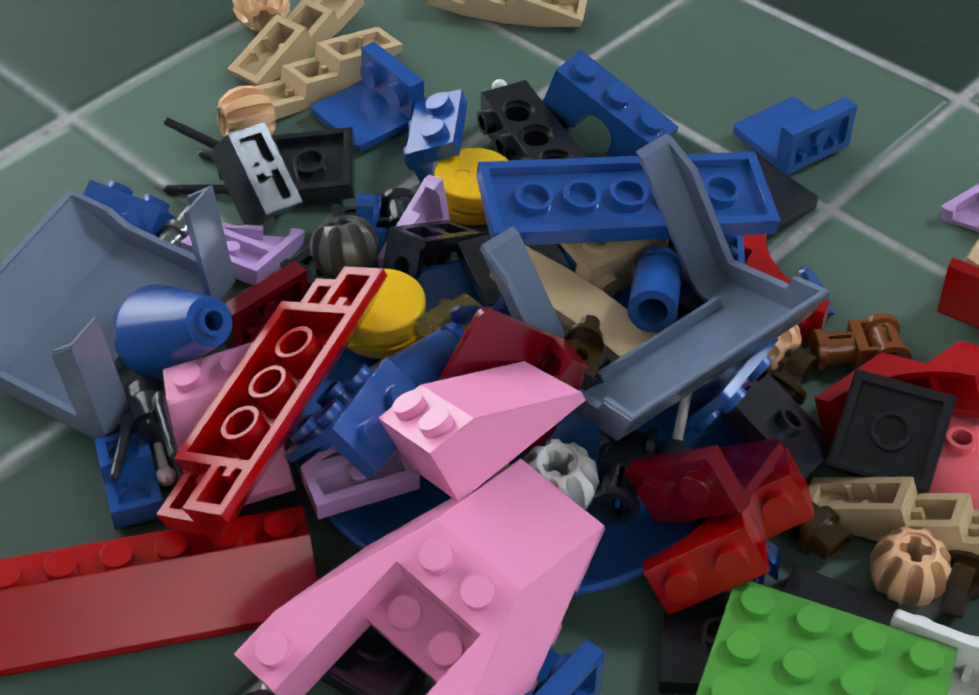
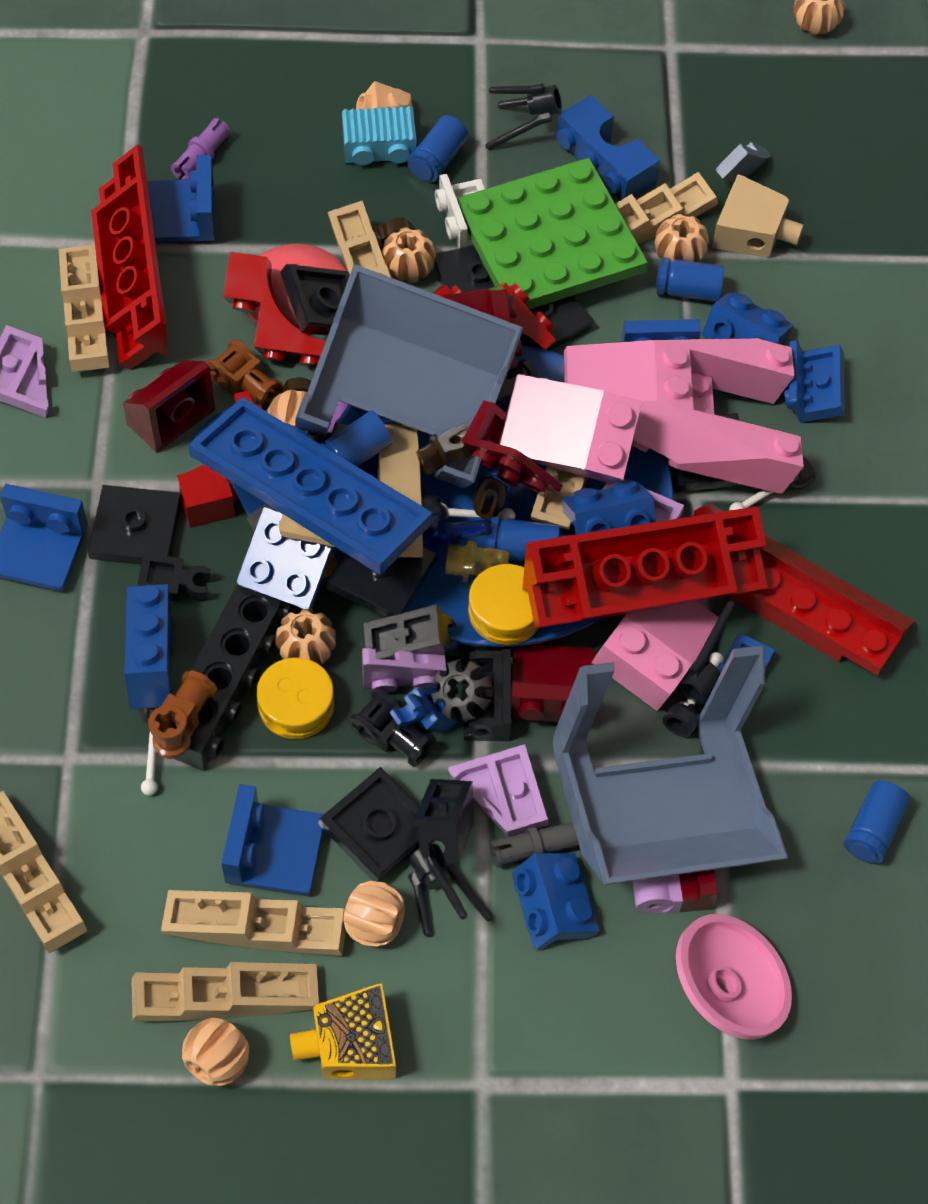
camera: 135 degrees left, 15 degrees up
blue cone [113,284,232,380] -> none
blue bracket [403,89,468,183] -> none
none -> dark red slope [123,360,215,453]
none -> dark orange connector [148,670,217,759]
none -> torso [289,983,396,1080]

